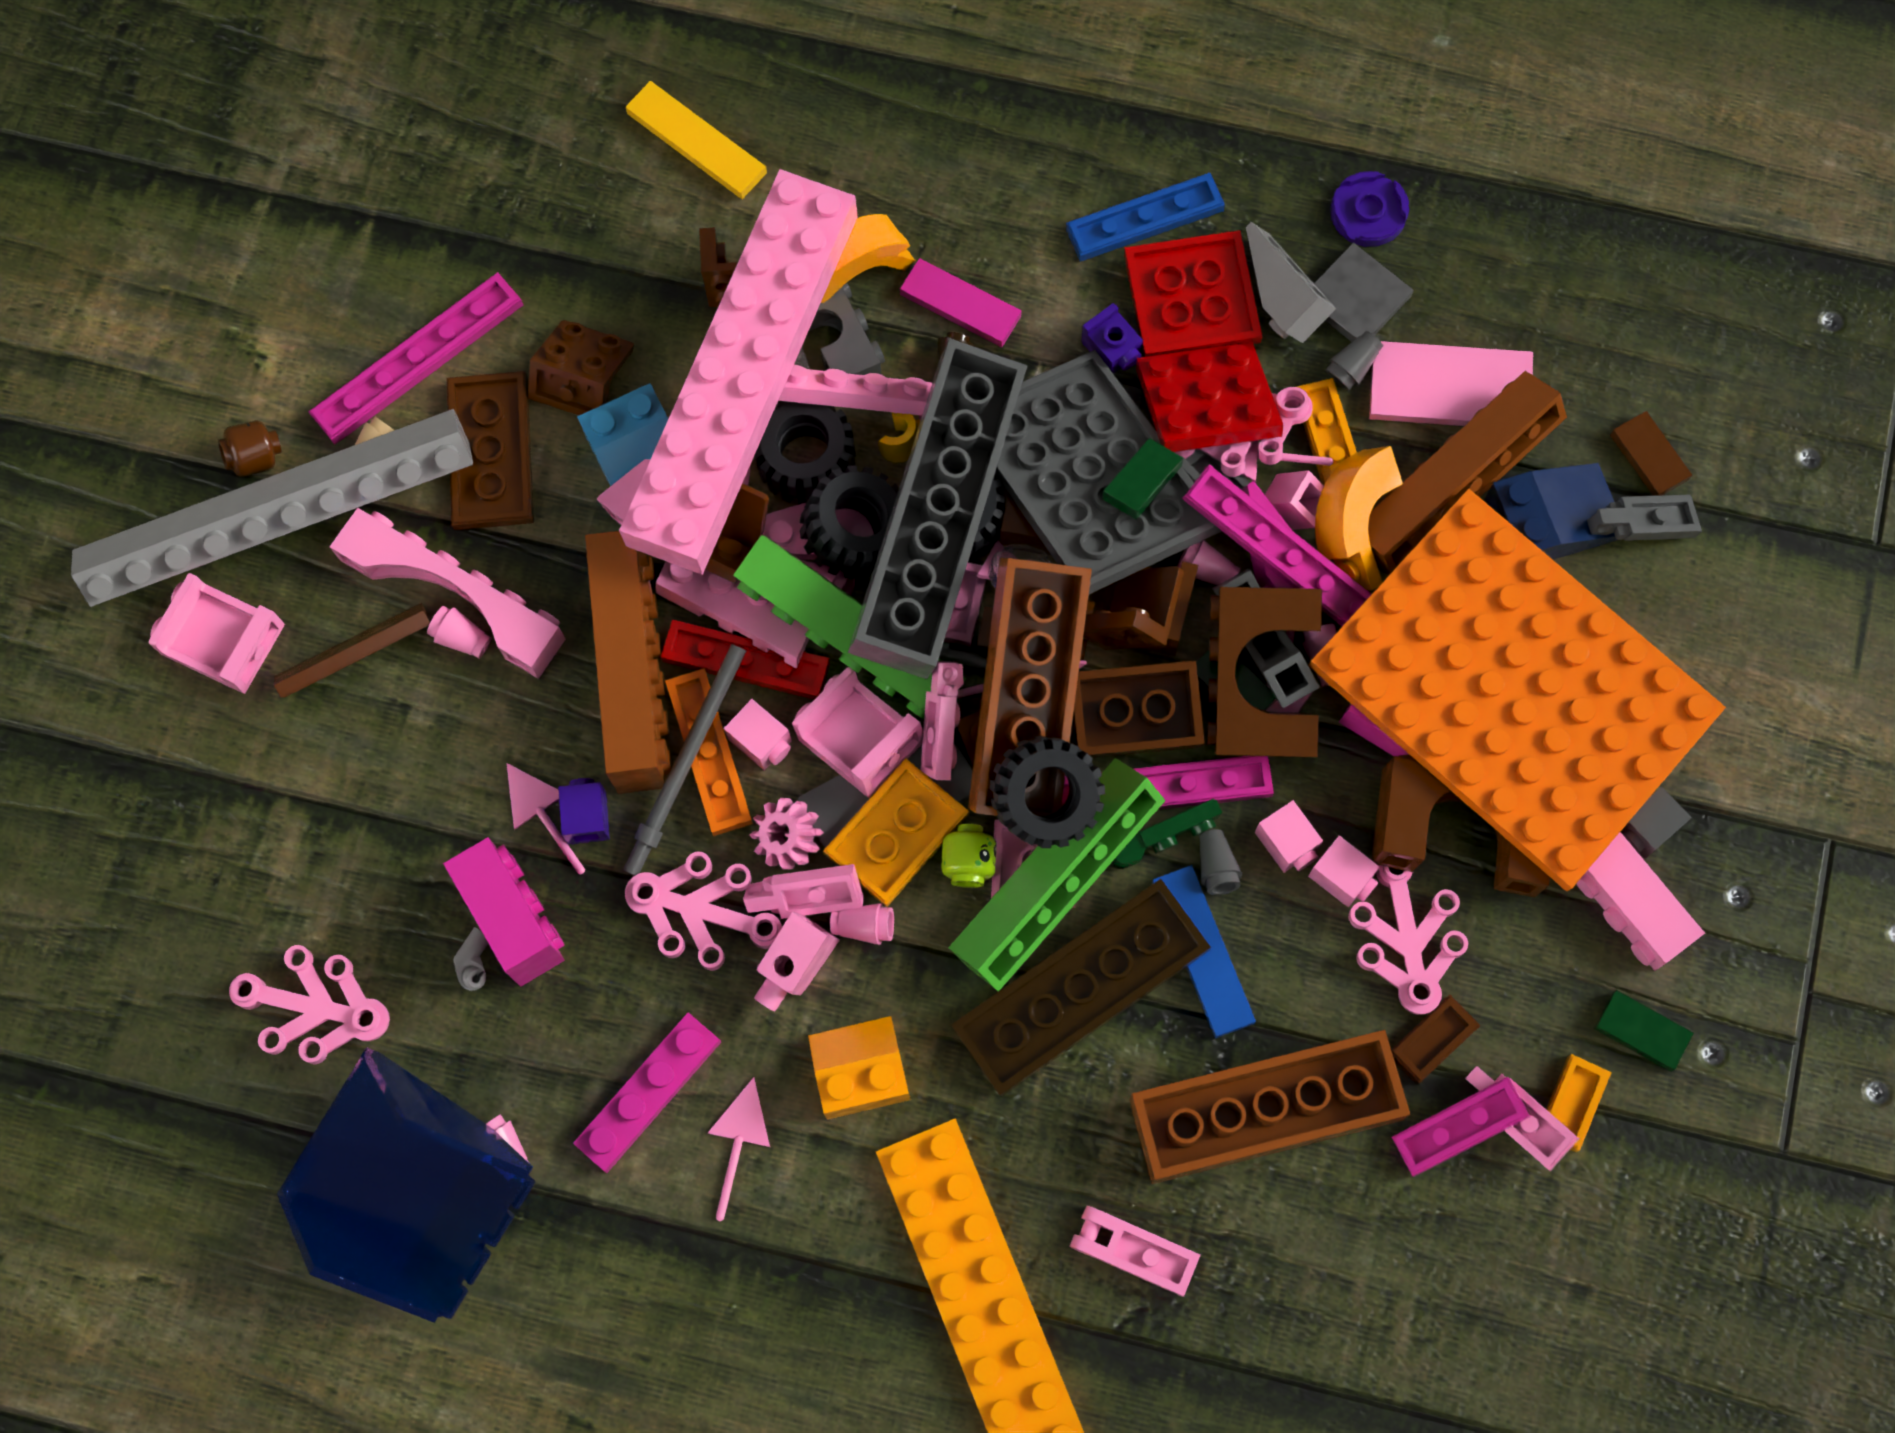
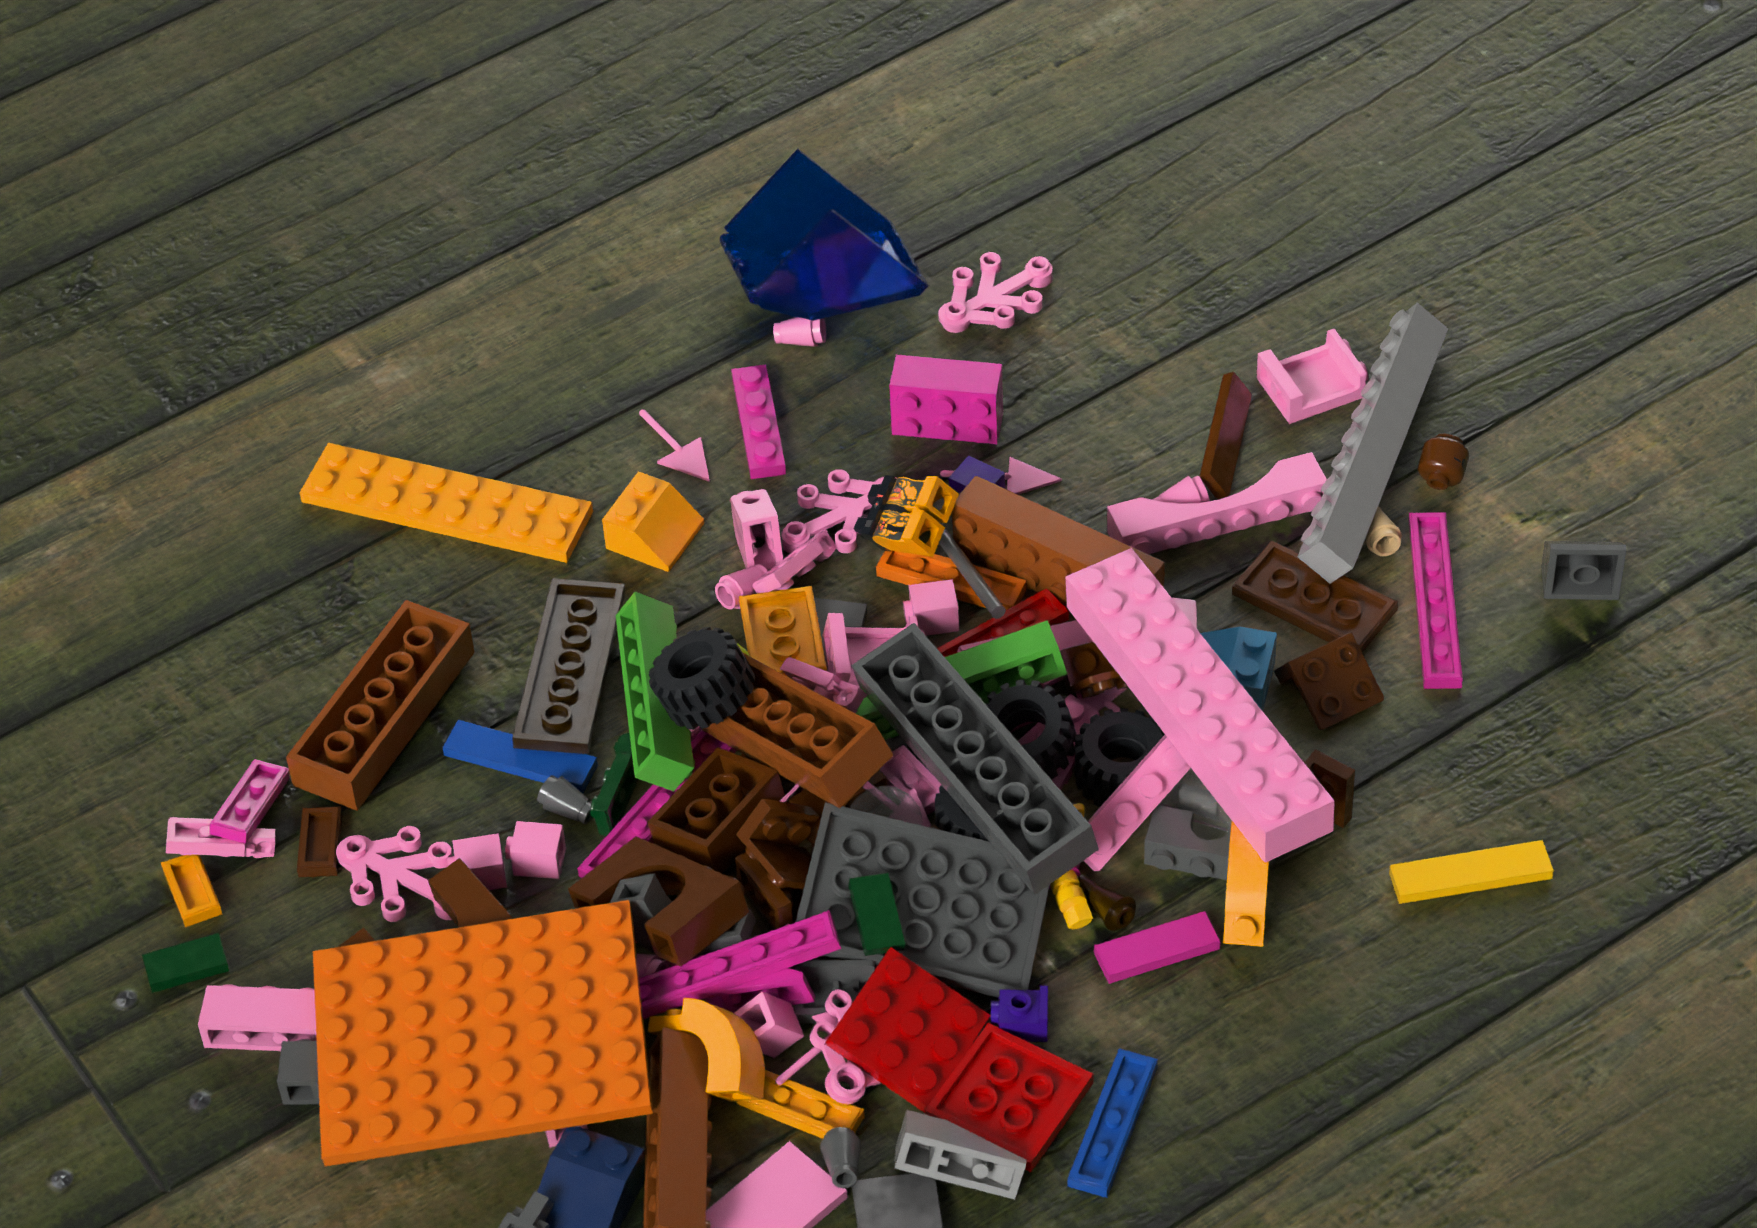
camera: 130 degrees right, 25 degrees down
bright pink gear [749,798,824,870] -> none
bright pink plate [1069,1206,1200,1297] -> none
none -> light orange hips [854,475,959,557]
none -> dark grey slope [1541,541,1627,600]

